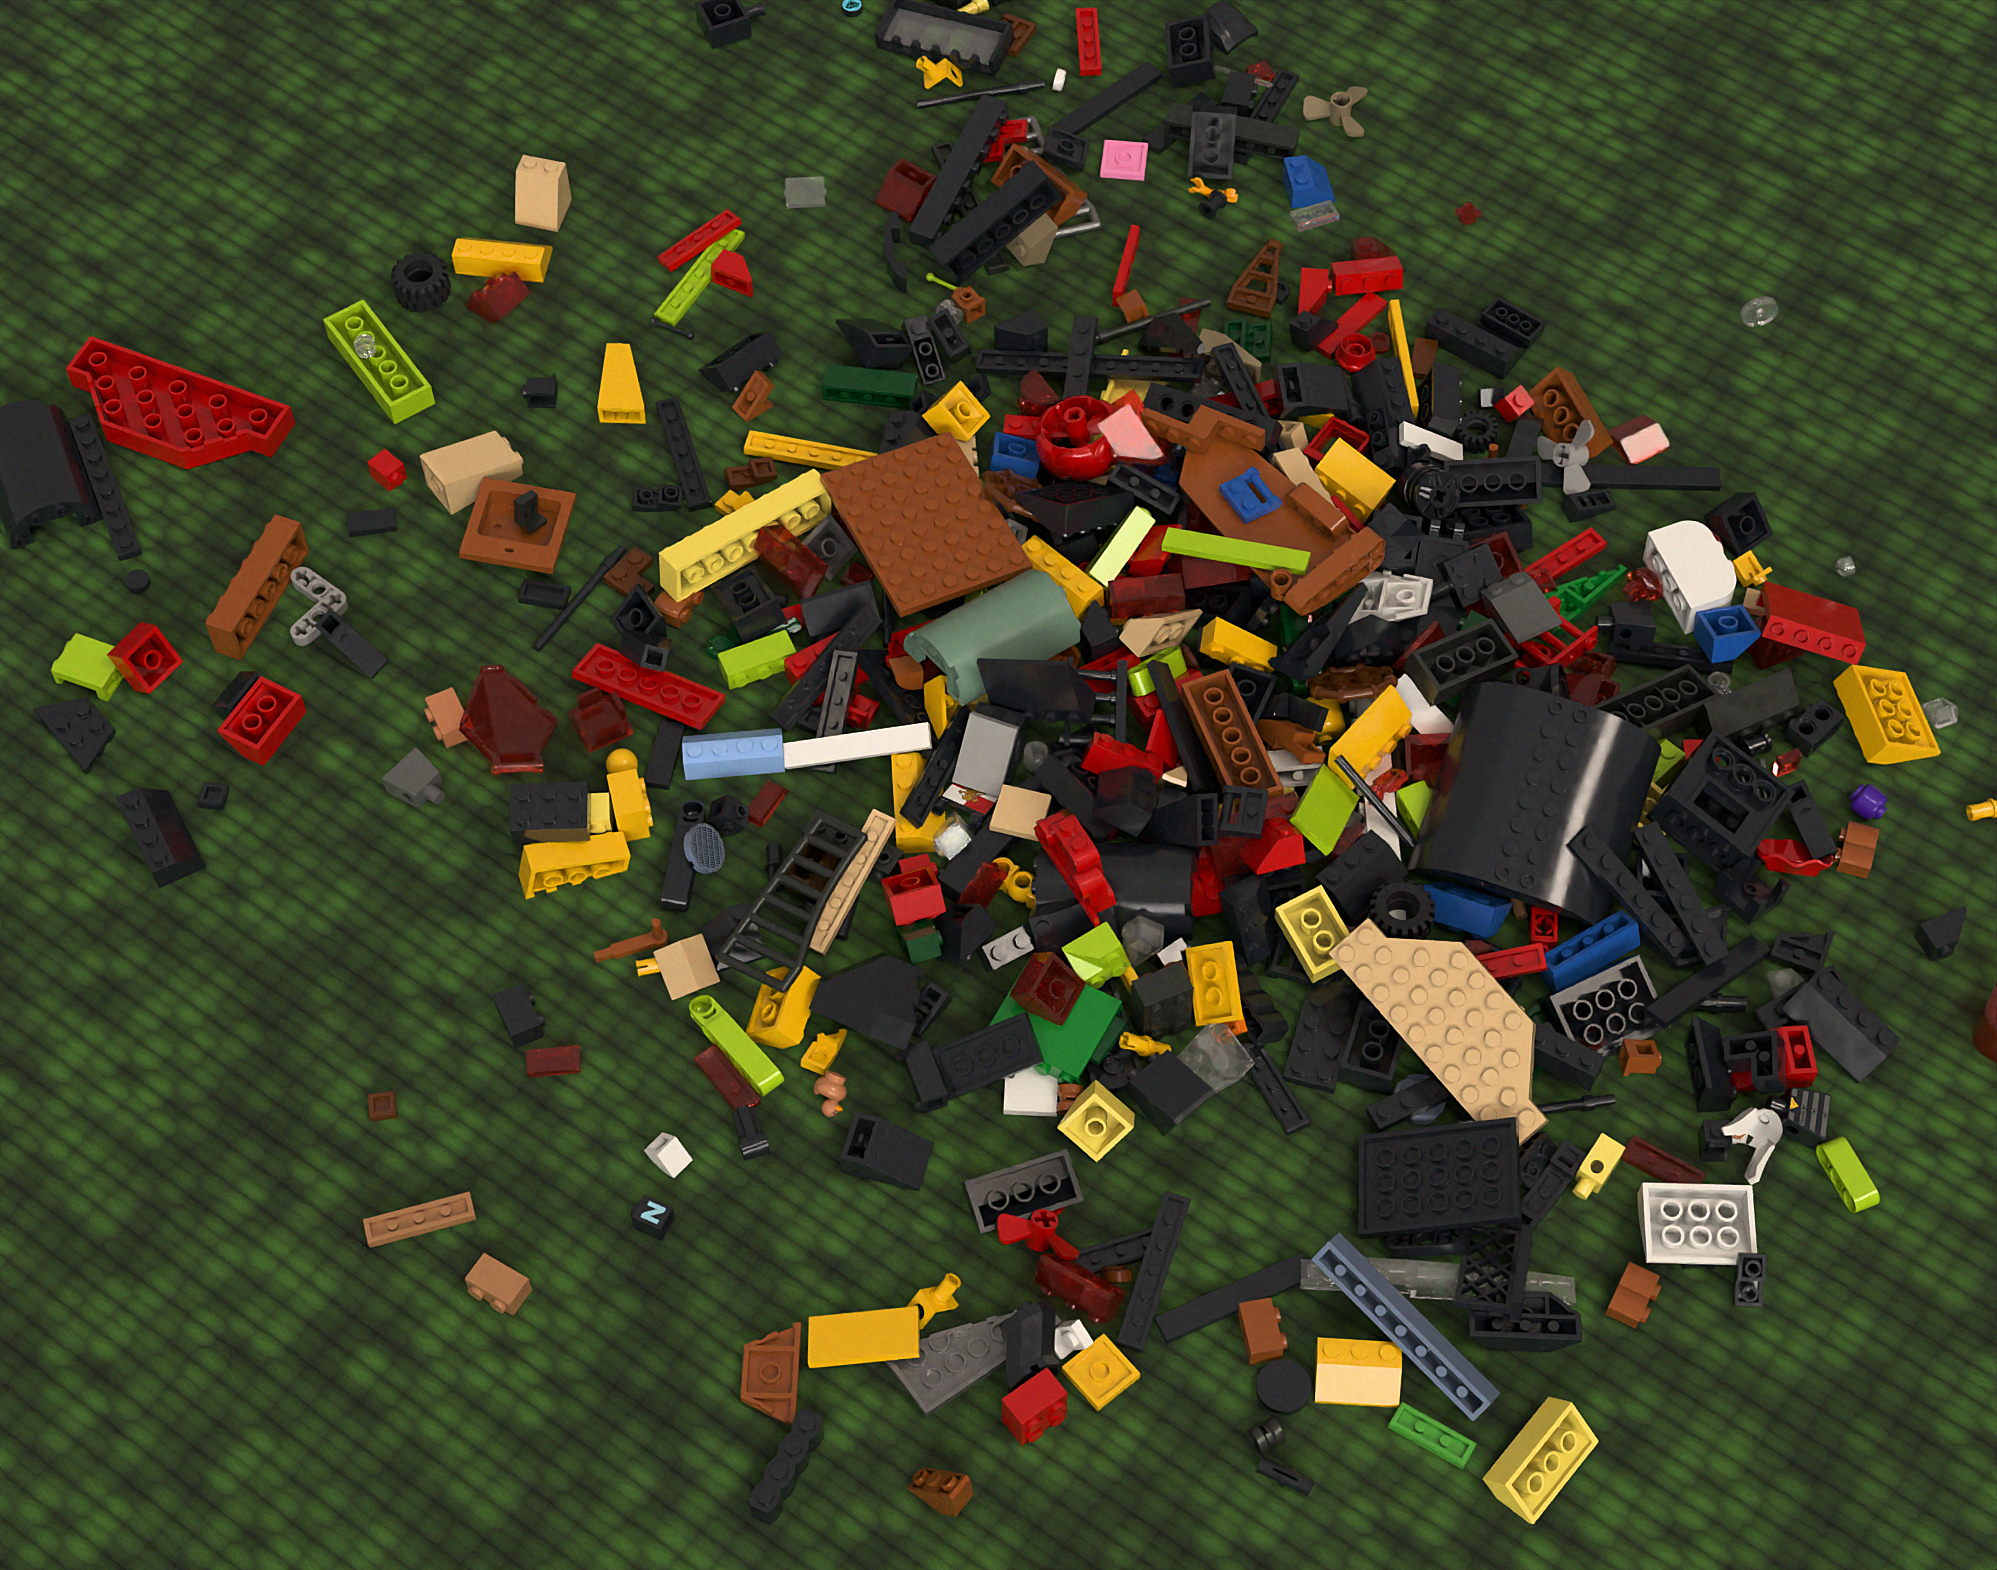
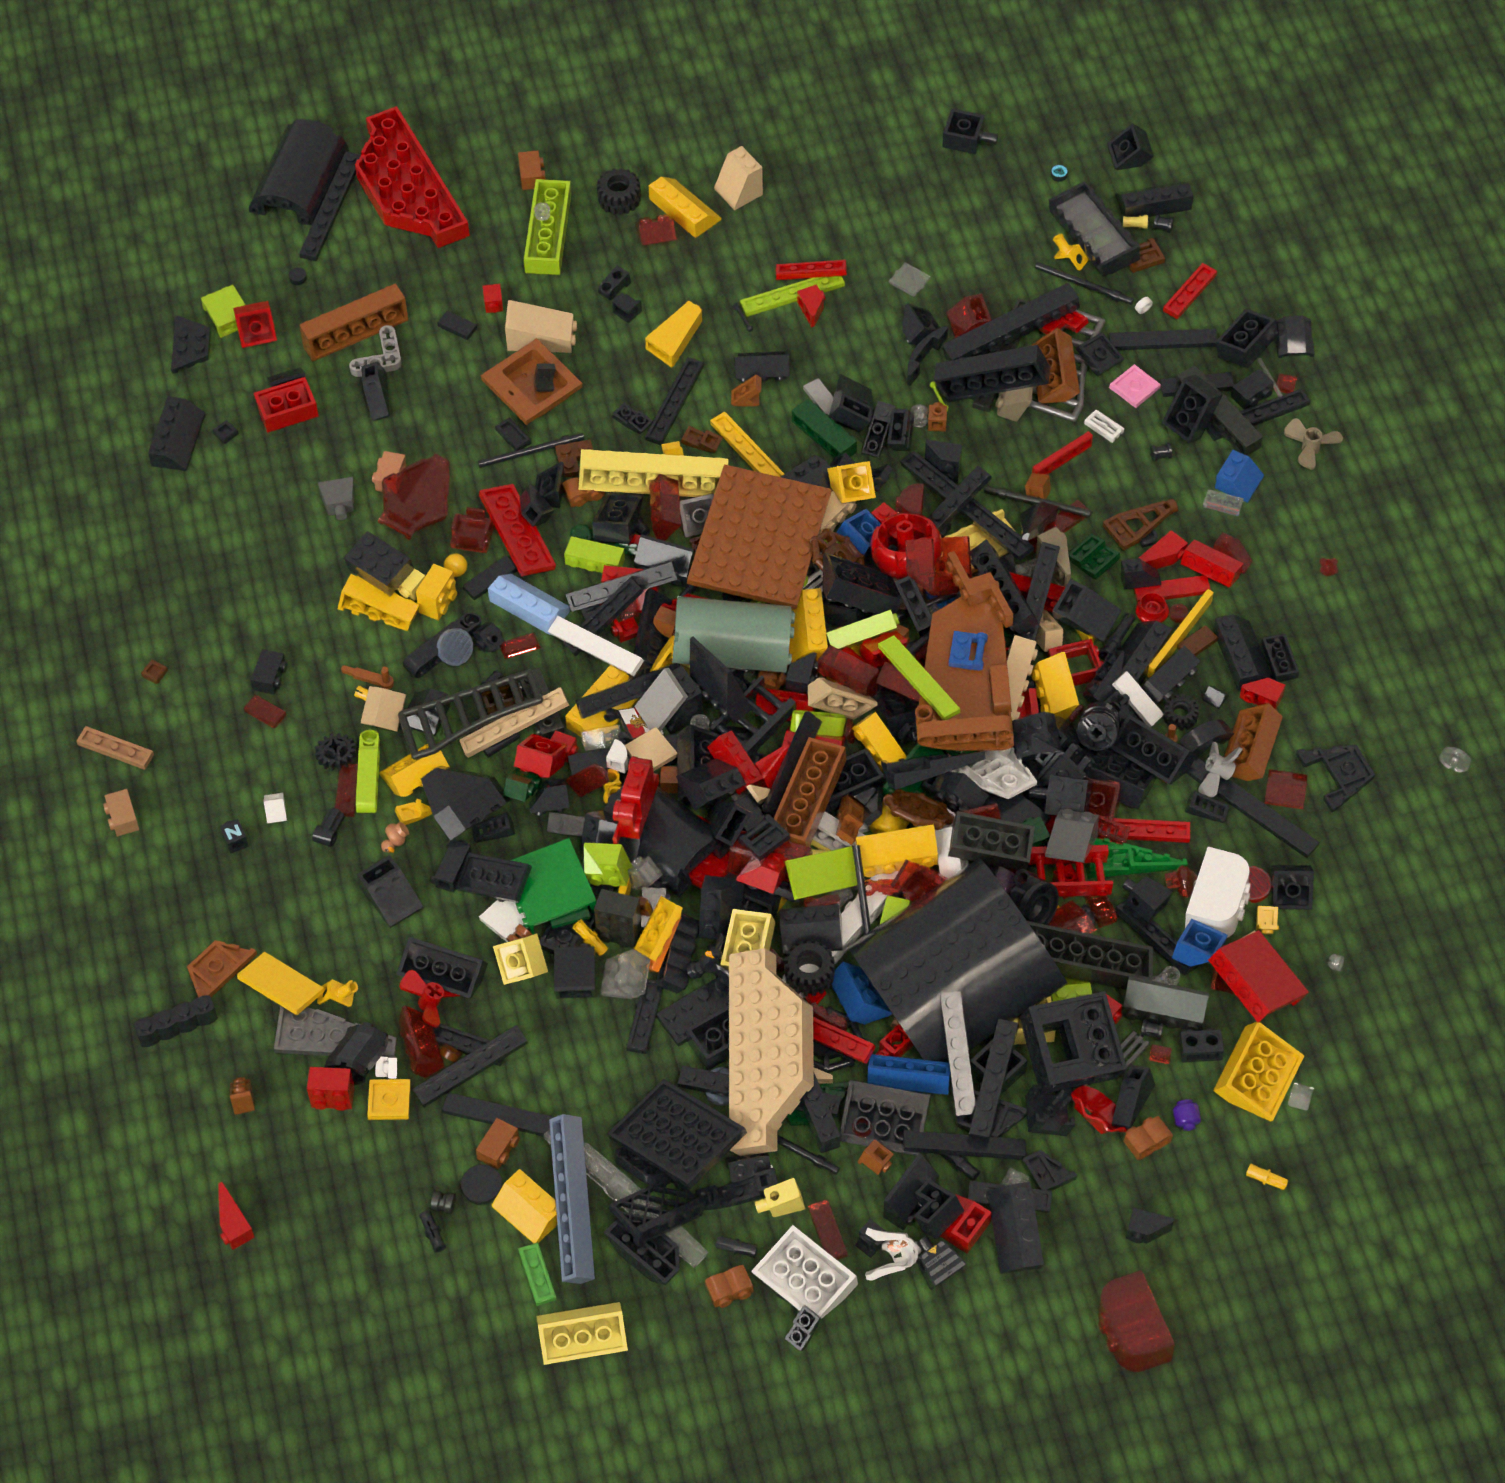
camera: 40 degrees right, 0 degrees up
clear red slope [1009,952,1086,1026] -> none
light orange arm [1188,177,1238,203] -> none
red brick [1494,385,1535,423] -> none
lime beam [1816,1136,1880,1214] -> none
none -> black gear [315,733,357,771]
none -> dark orange brick [518,150,546,190]
none -> black leg [598,265,631,300]
none -> white brick [606,739,628,773]
none -> black animal [686,933,729,989]
none -> black axle [715,1236,758,1258]
none -> light grey tile [803,378,839,424]
none -> black slope [902,303,940,345]
none -> white tile [1084,410,1124,443]
none -> red slope [1239,678,1286,710]
none -> black wing [1296,745,1375,813]

